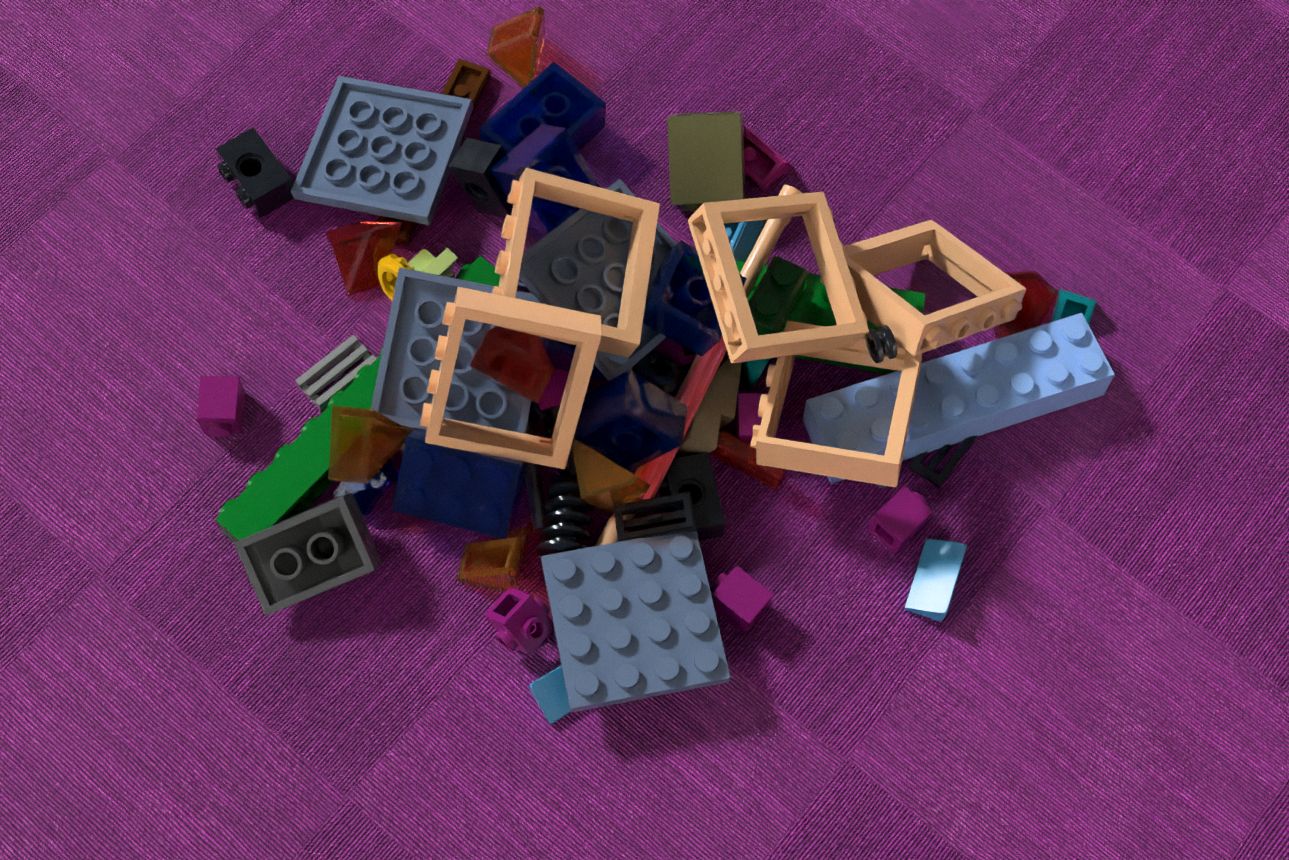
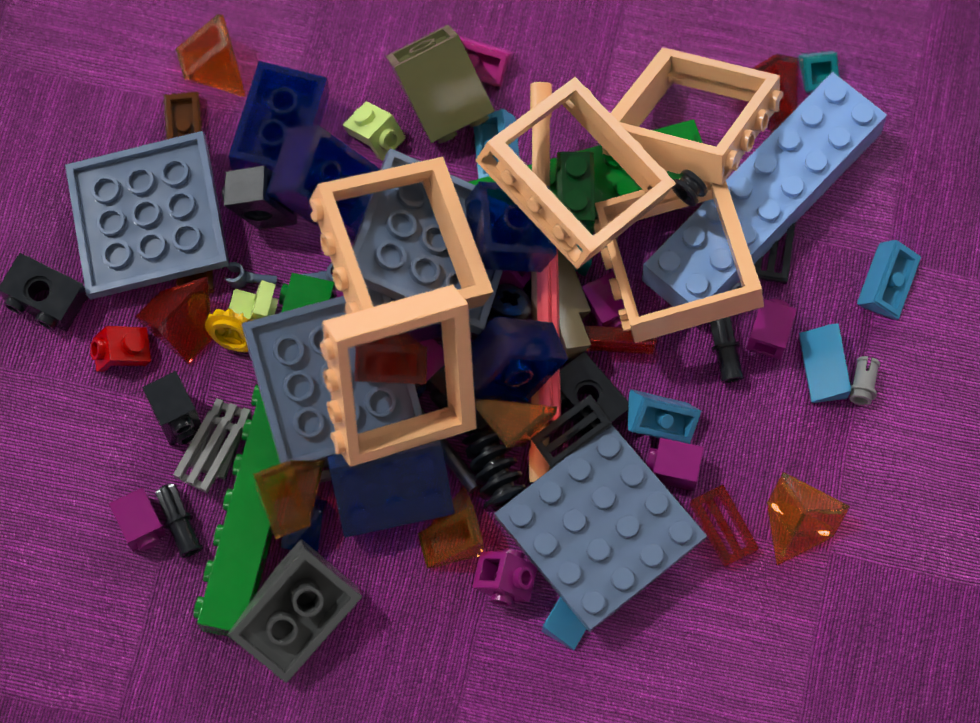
camera: 25 degrees left, 5 degrees up
none -> red bracket [90,326,151,372]
none -> black brick [142,371,201,446]
none -> black axle [156,483,203,558]
none -> light grey tile [173,411,243,494]
none -> sand blue hand [225,262,277,289]
none -> yellowish green bracket [343,101,405,161]
none -> dark azure slope [628,389,702,444]
none -> clear red tile [689,485,759,568]
none -> black axle [709,316,744,383]
none -> clear orange slope [767,472,850,565]
none -> light grey pin [850,356,880,405]
none -> dark azure slope [857,240,921,320]

